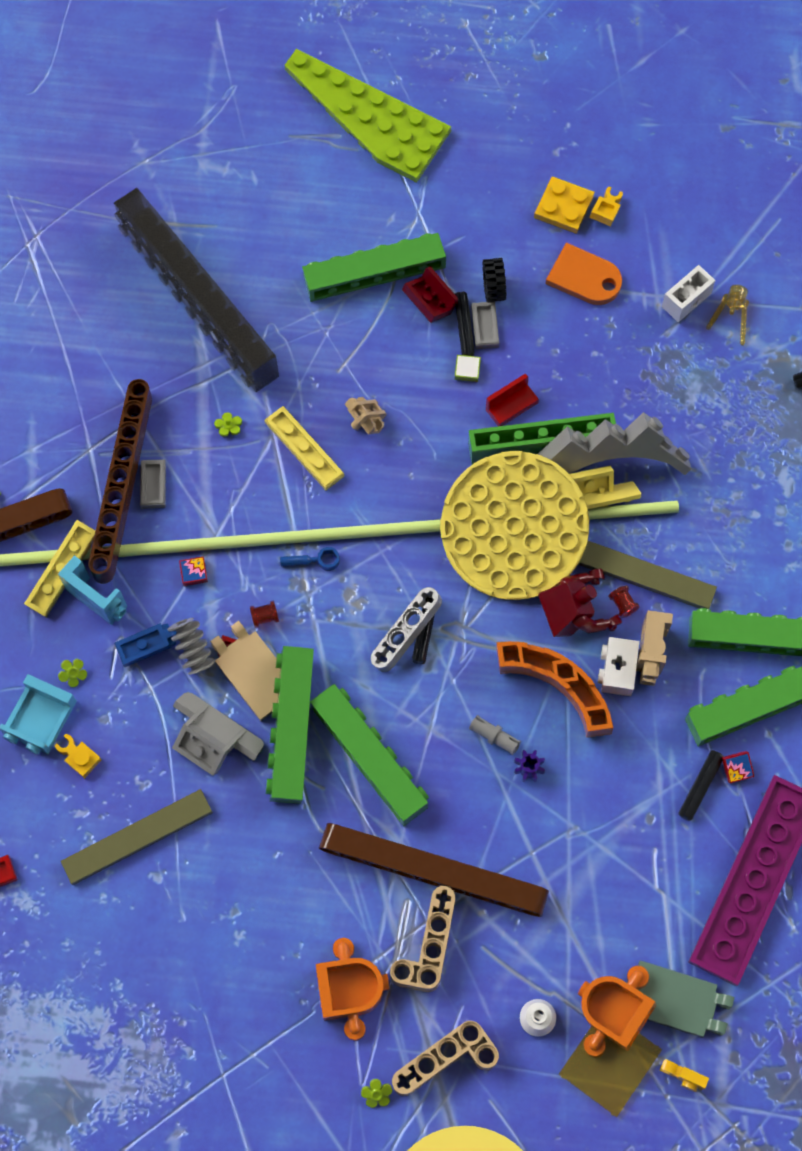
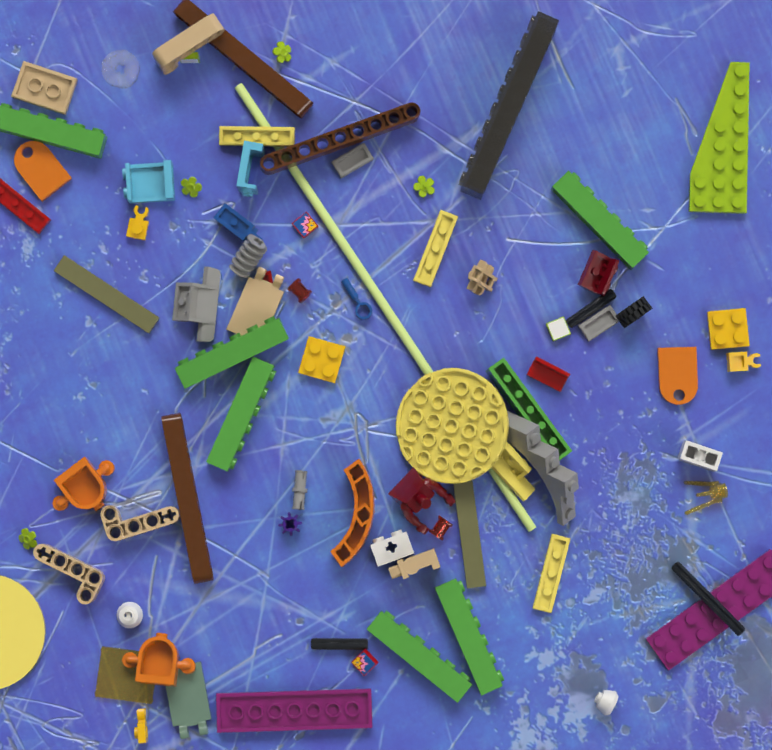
camera: 60 degrees right, 15 degrees up
light grey beam [371,587,442,672] -> none
black axle [412,597,435,664] -> none
none -> yellow plate [298,336,345,383]
none -> light yellow tile [532,534,570,613]

